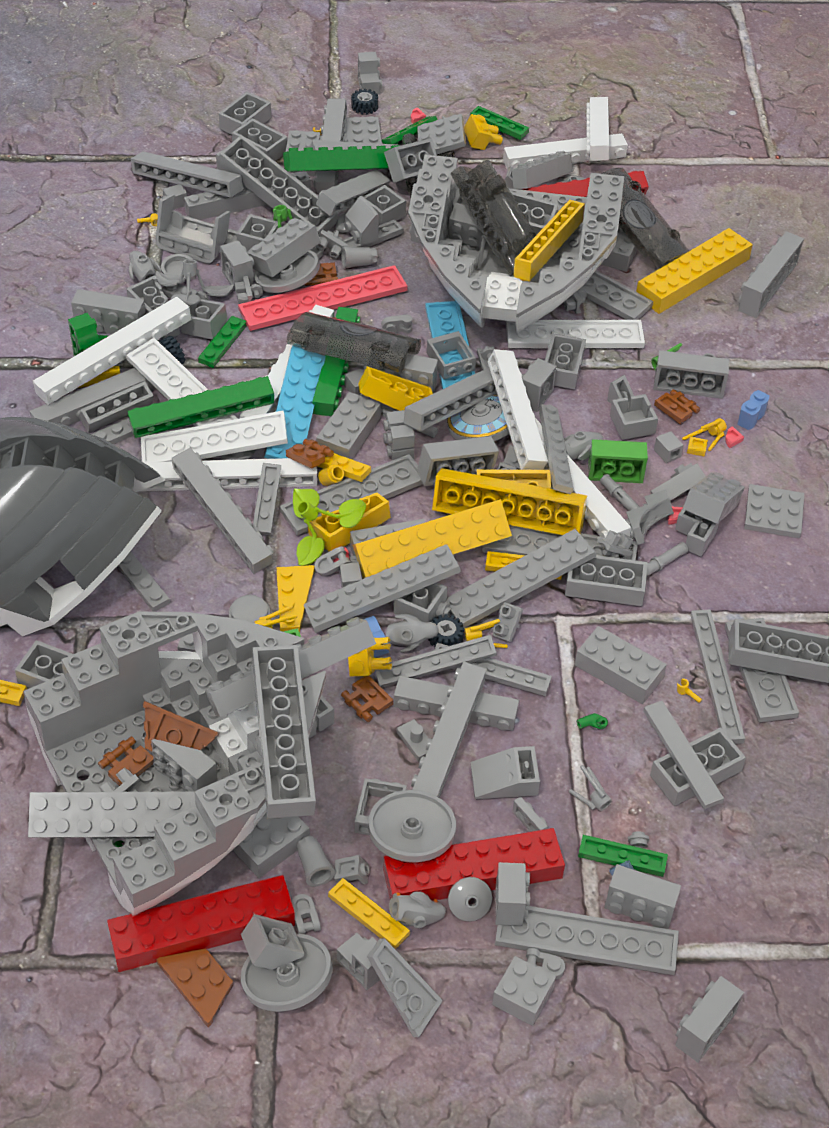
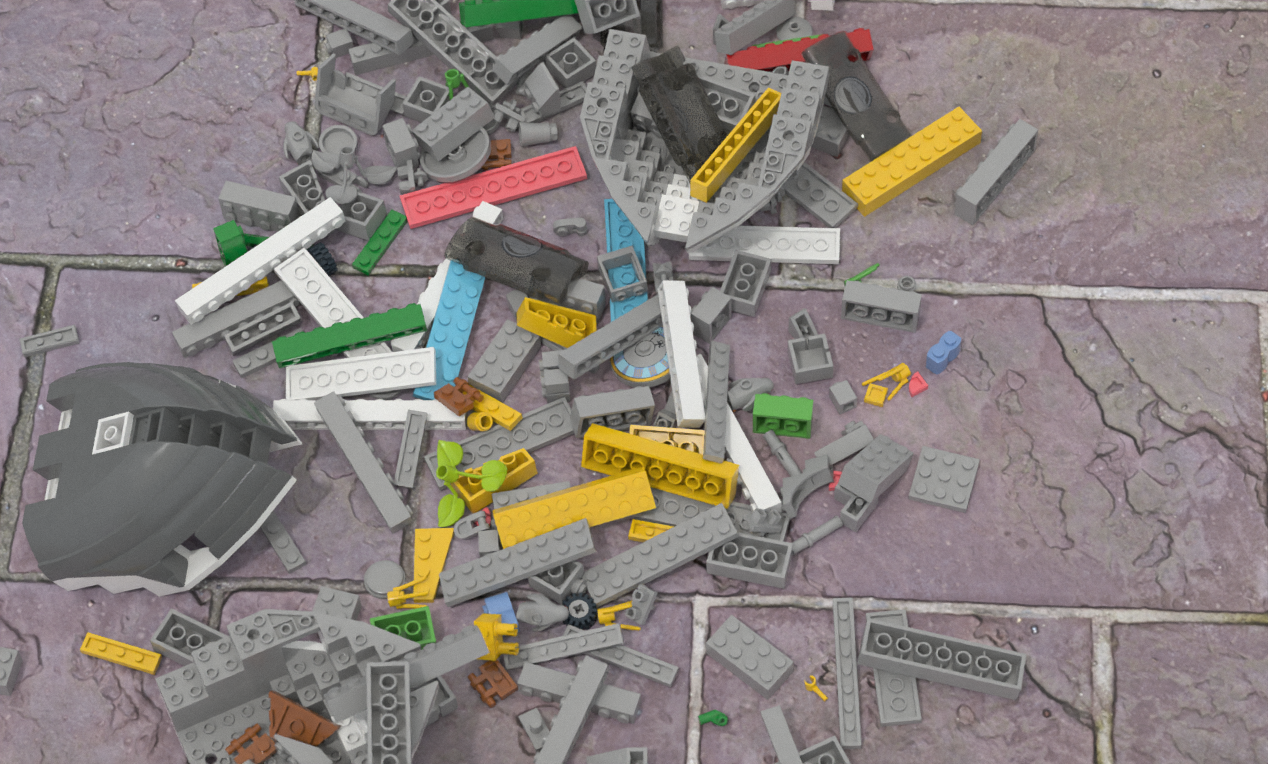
camera: 10 degrees right, 10 degrees up
green brick [312,307,361,417] -> none
dark orange plate [654,389,700,424] -> none

